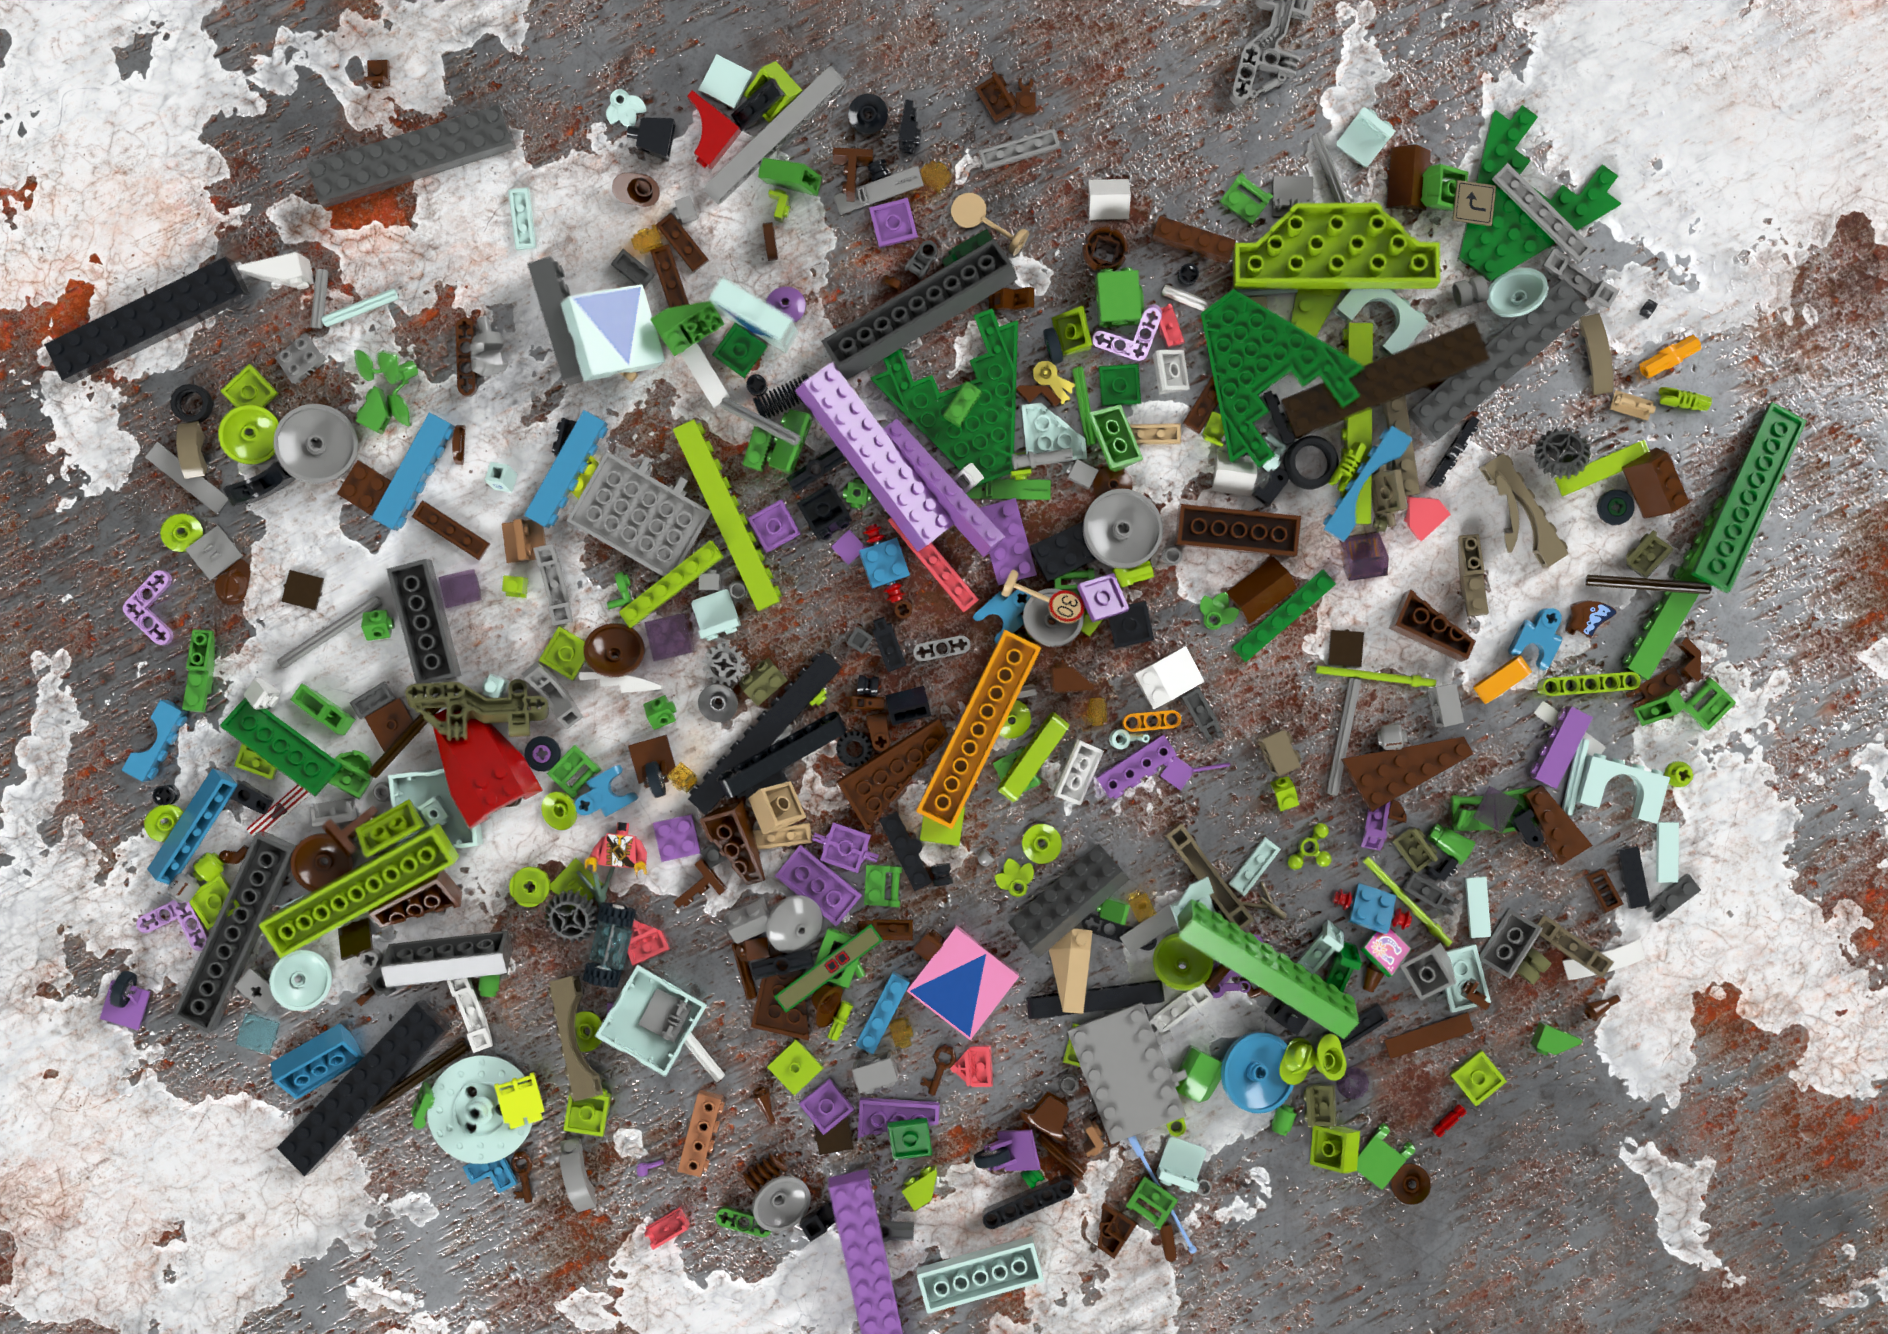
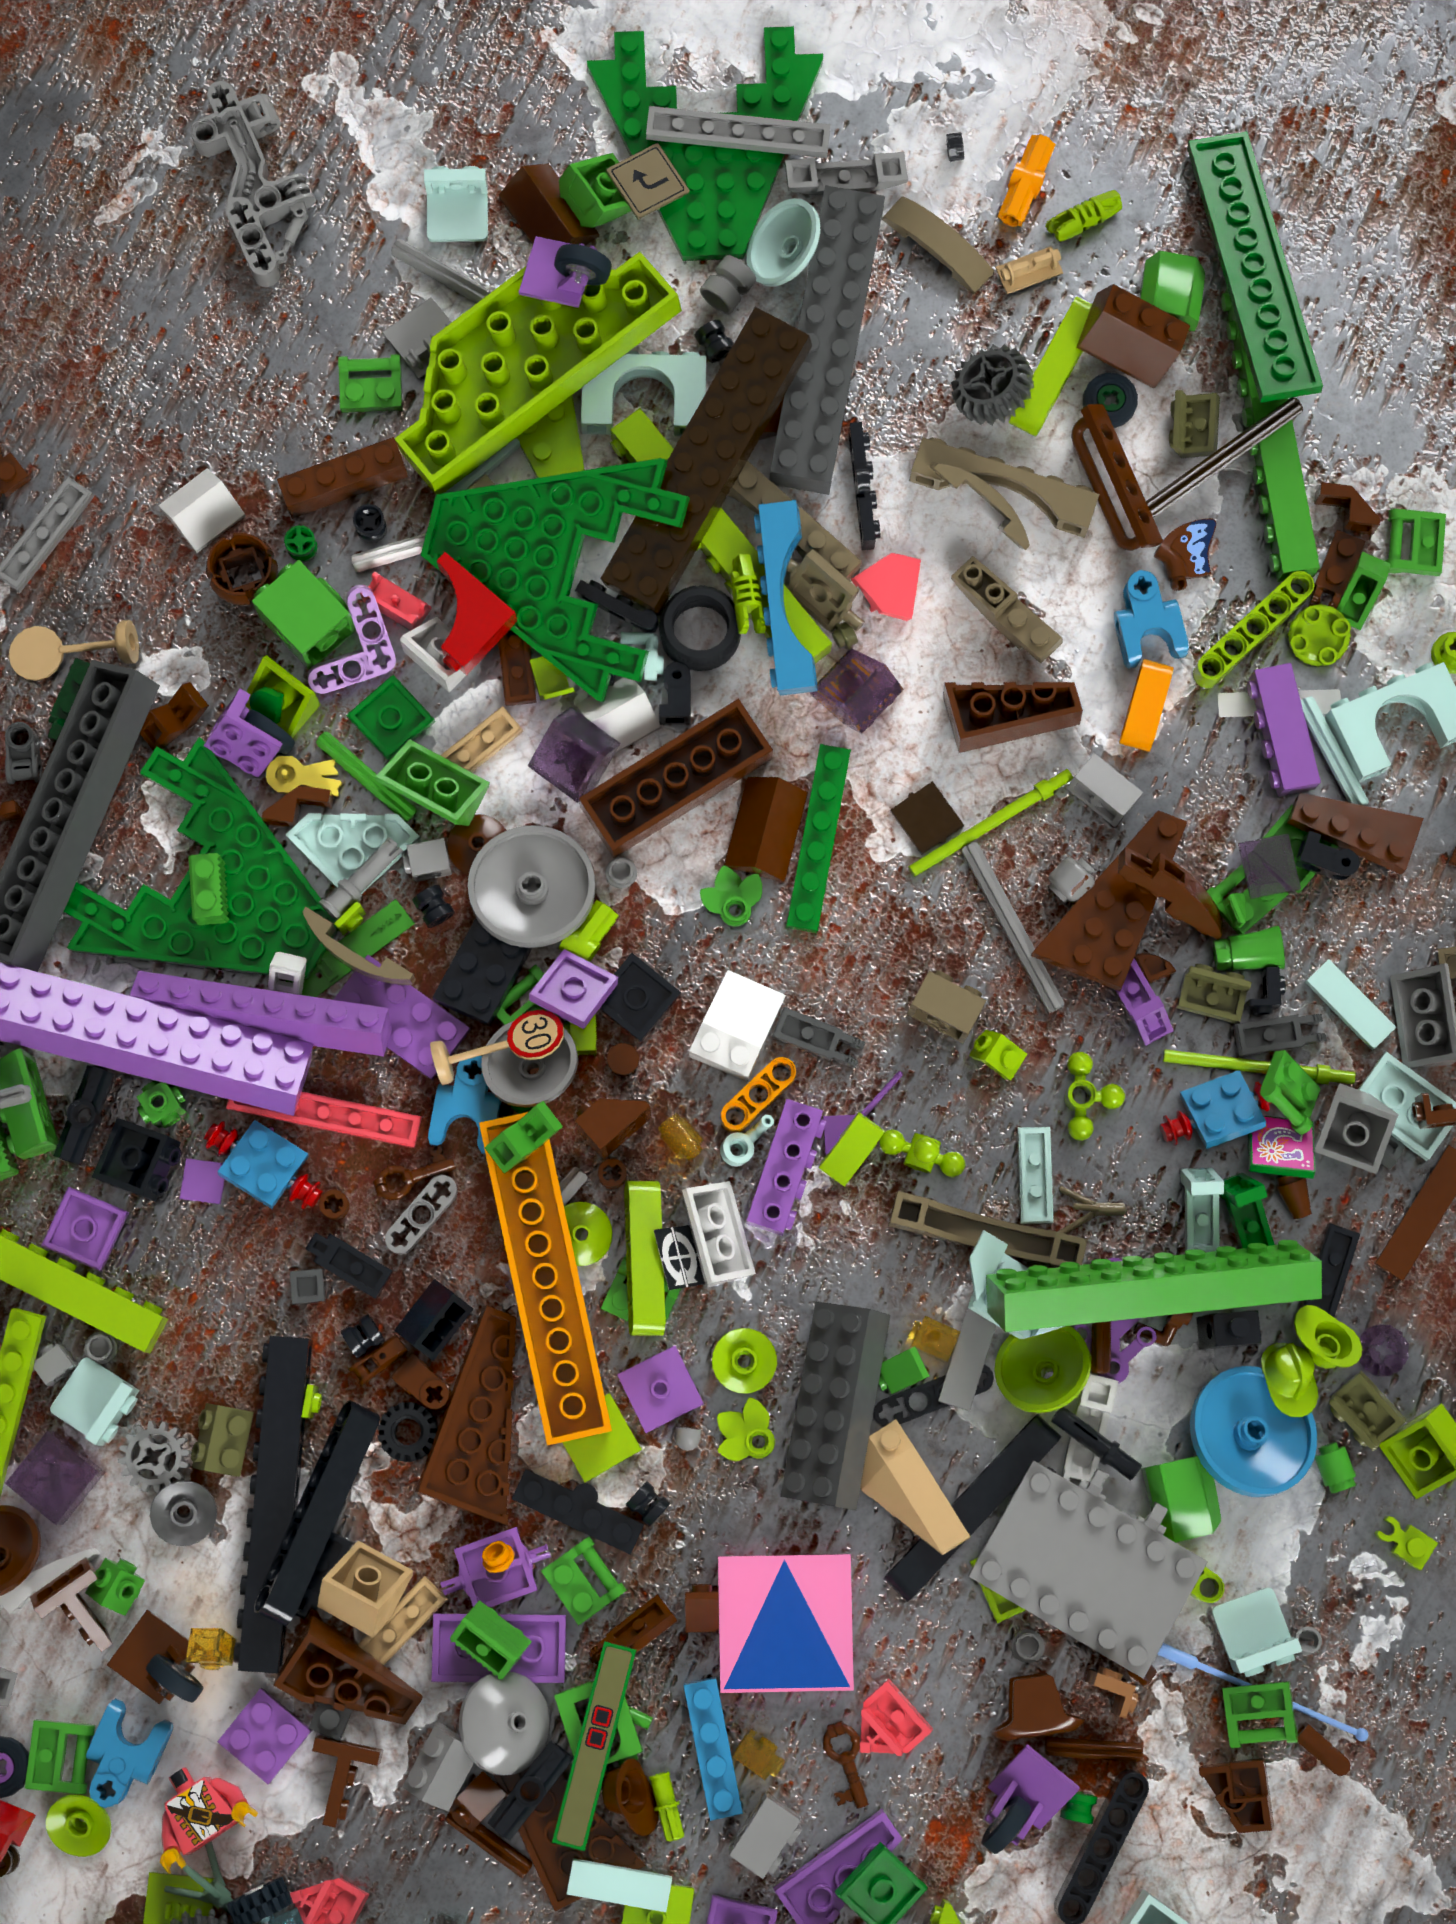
camera: 40 degrees left, 10 degrees down
none -> bracket [30,1557,112,1652]
none -> medium lavender bracket [204,688,282,777]
none -> green tile [250,687,284,724]
none -> green wheel [284,525,318,563]
none -> dark tan slope [302,907,416,985]
none -> reddish brown piece [373,1145,456,1200]
none -> black wheel [412,885,455,928]
none -> red arch [437,552,517,675]
none -> bright green brick [450,1600,532,1679]
none -> light orange plate [482,1541,515,1573]
none -> bright green slope [485,1101,563,1174]
none -> medium lavender plate [519,236,612,308]
none -> clear purple brick [528,706,621,803]
none -> light aqua tile [567,1858,672,1912]
none -> reddish brown bush [598,1158,627,1189]
none -> reddish brown tile [607,1043,639,1076]
none -> medium lavender plate [617,1346,704,1433]
none -> sticker [654,1225,705,1290]
none -> black wheel [694,319,734,363]
none -> lime slope [819,1112,885,1187]
none -> lime piece [879,1129,965,1177]
none -> black pin [1051,1407,1142,1481]
none -> reddish brown piece [1071,404,1163,551]
none -> reddish brown slope [1118,847,1222,940]
none -> bright green slope [1139,251,1205,332]
none -> bright green plate [1260,1050,1321,1135]
none -> lime dish [1288,604,1351,667]
none -> lime plate [1374,1516,1438,1571]

